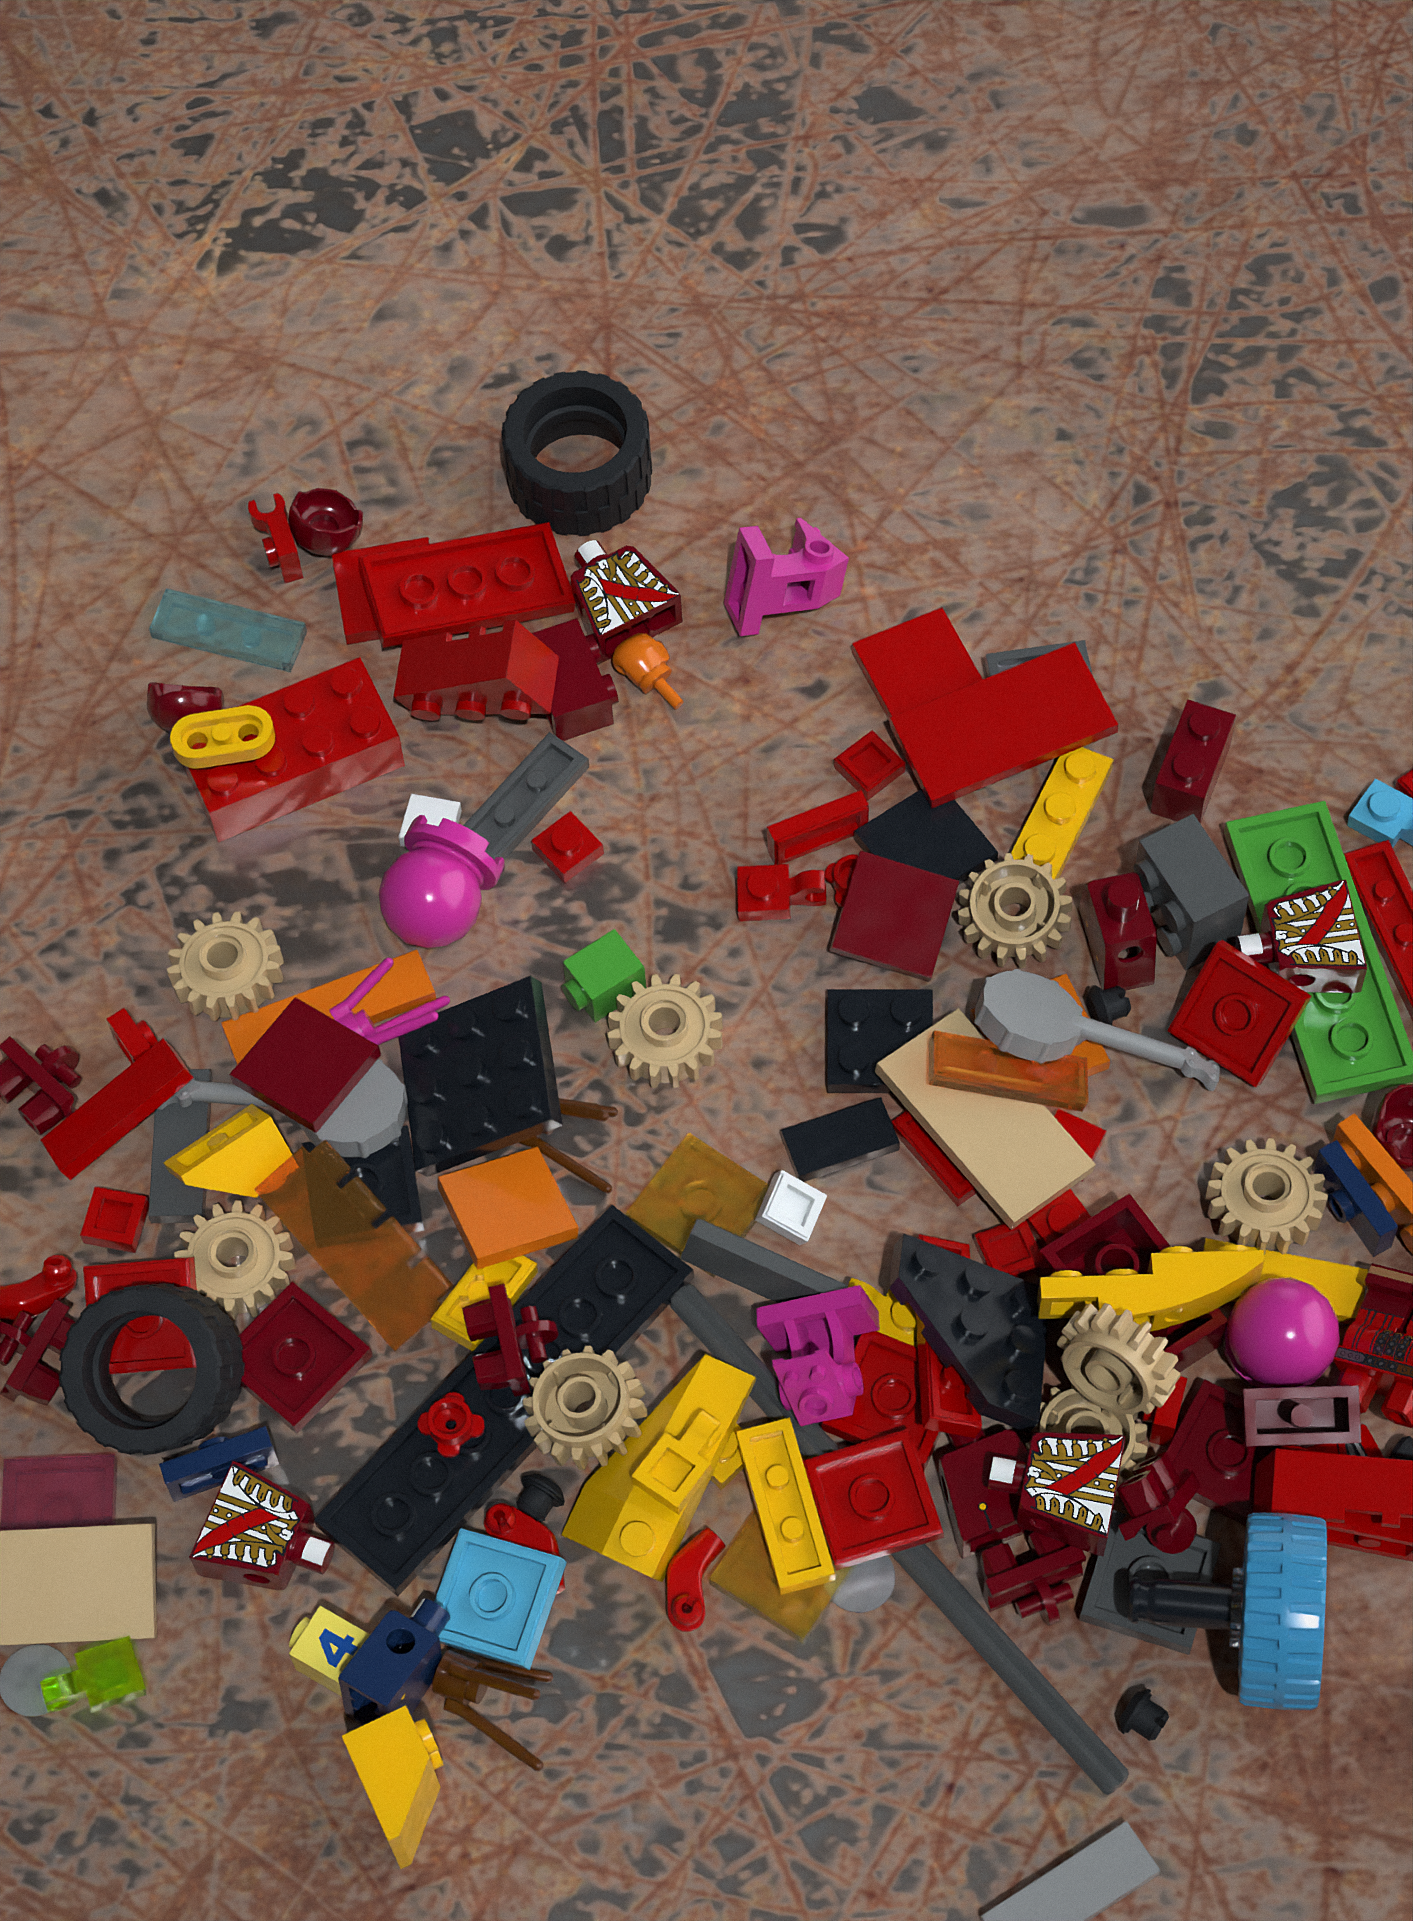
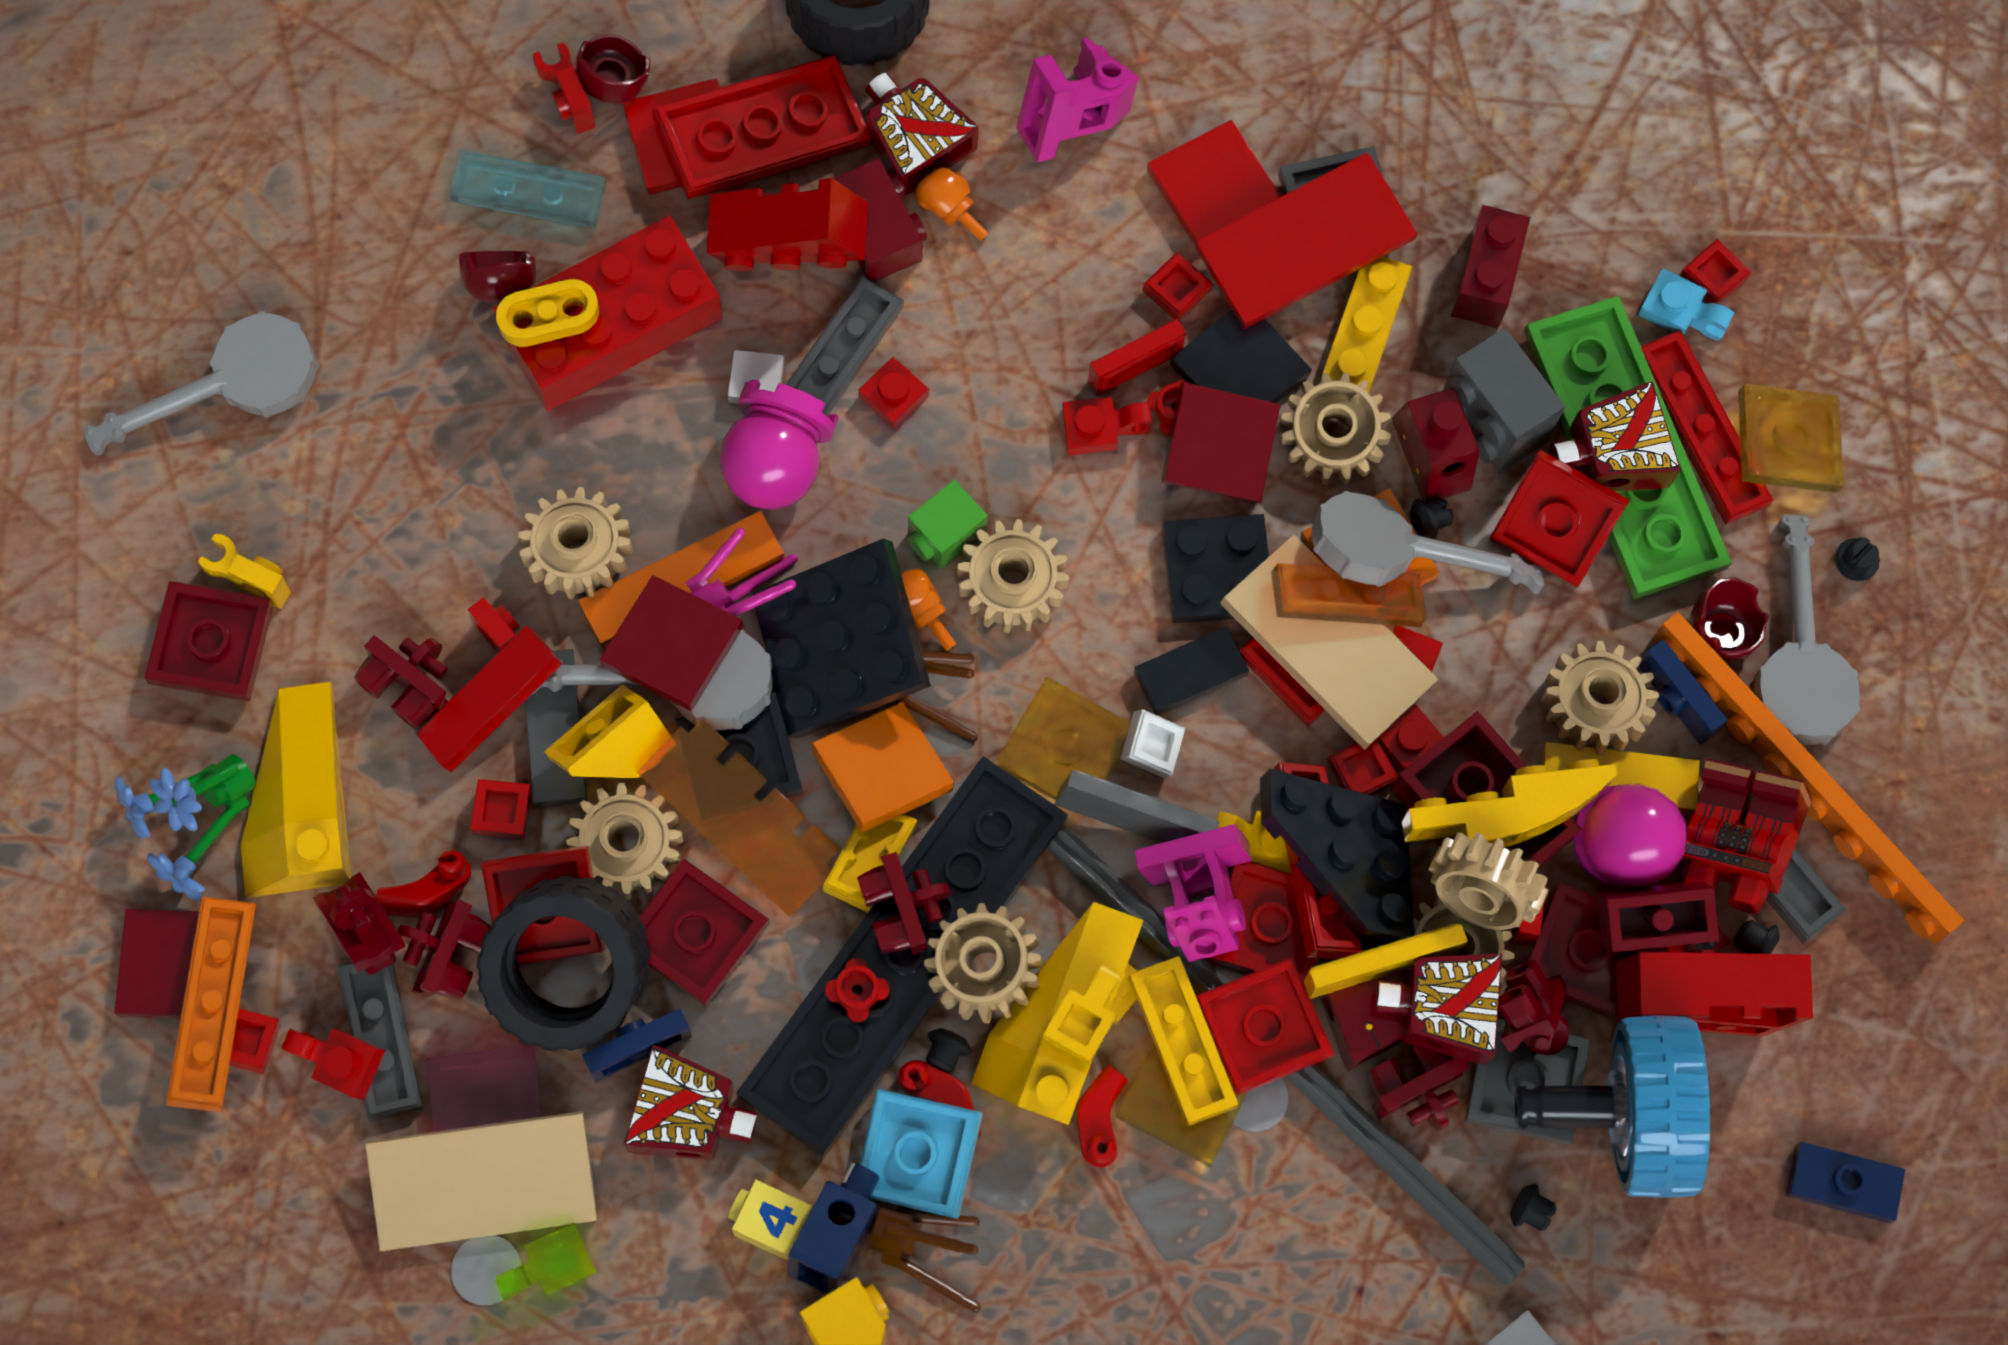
camera: 15 degrees left, 10 degrees up
none -> orange piece [901,569,957,652]
none -> yellow tile [1304,923,1468,999]

